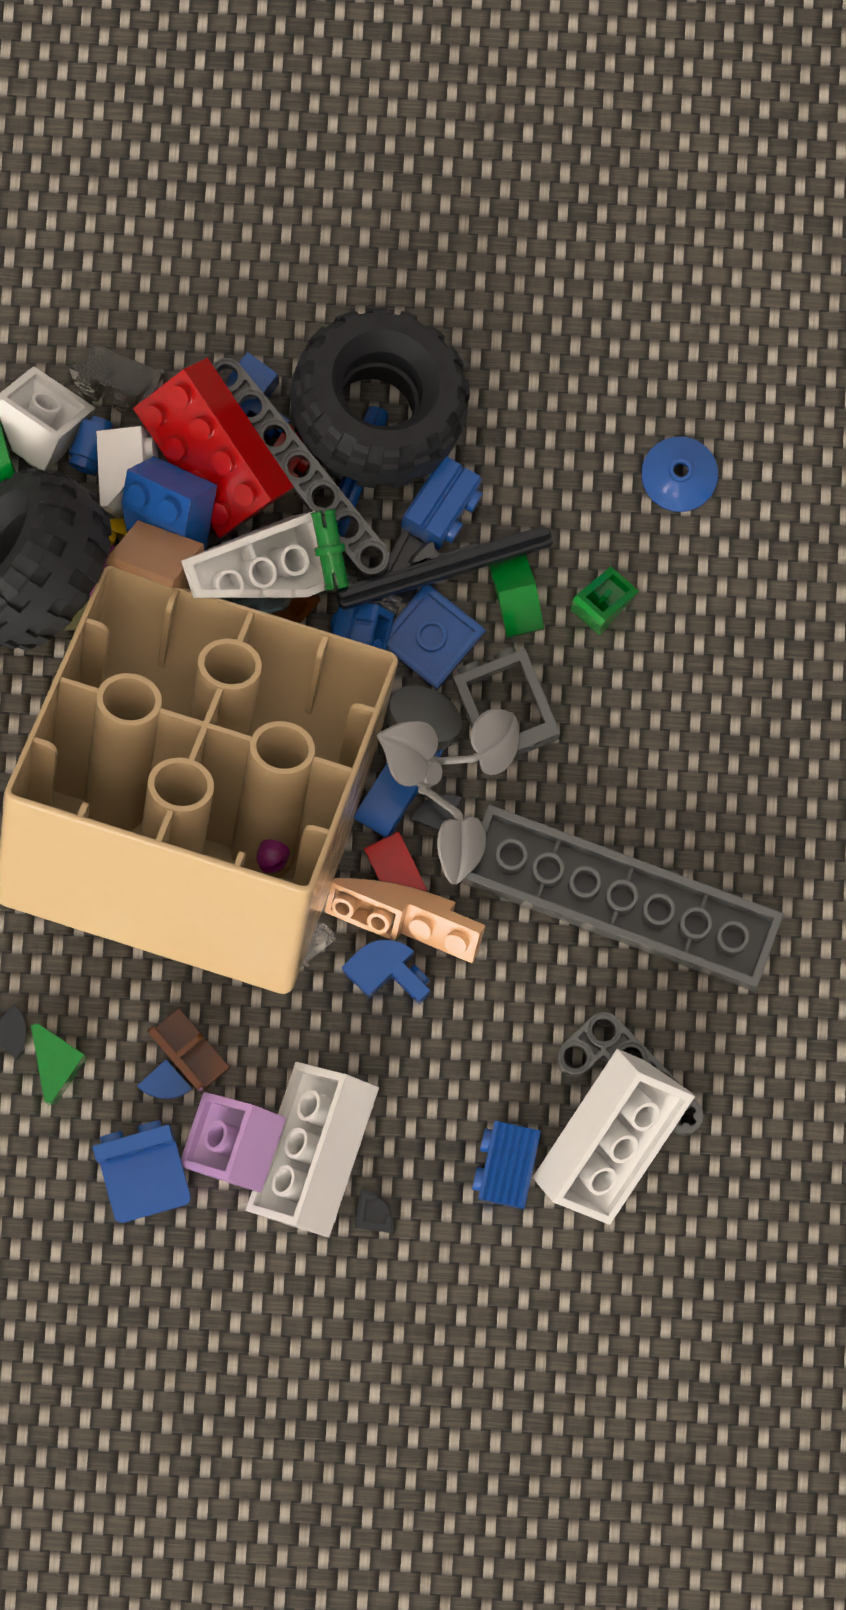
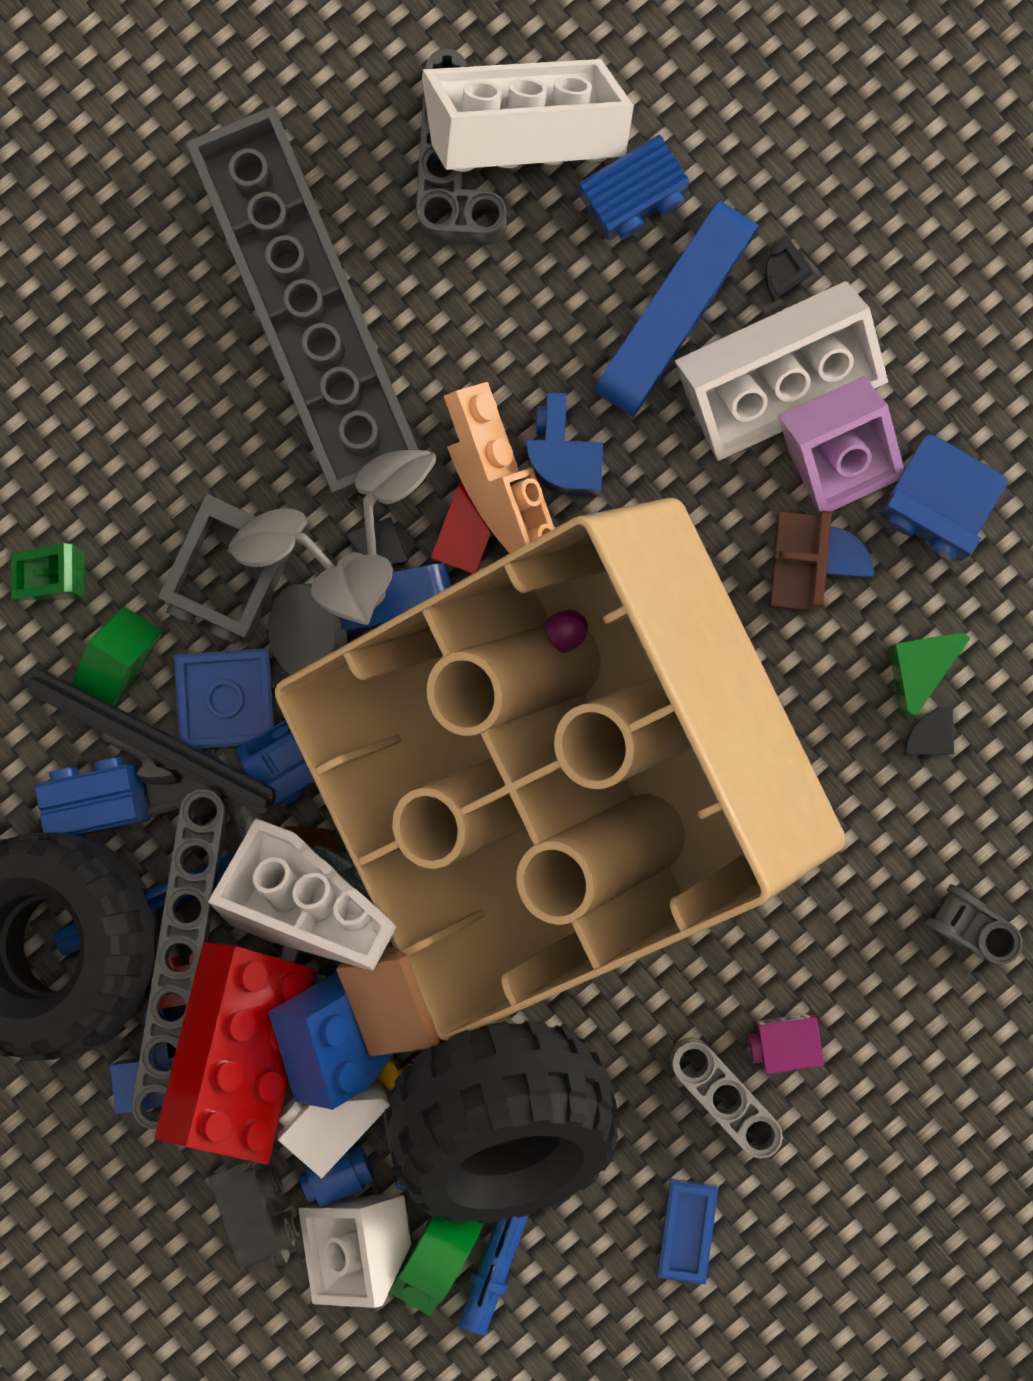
camera: 130 degrees left, 5 degrees up
green pin [310,509,349,590] -> none
none -> blue beam [593,200,760,417]

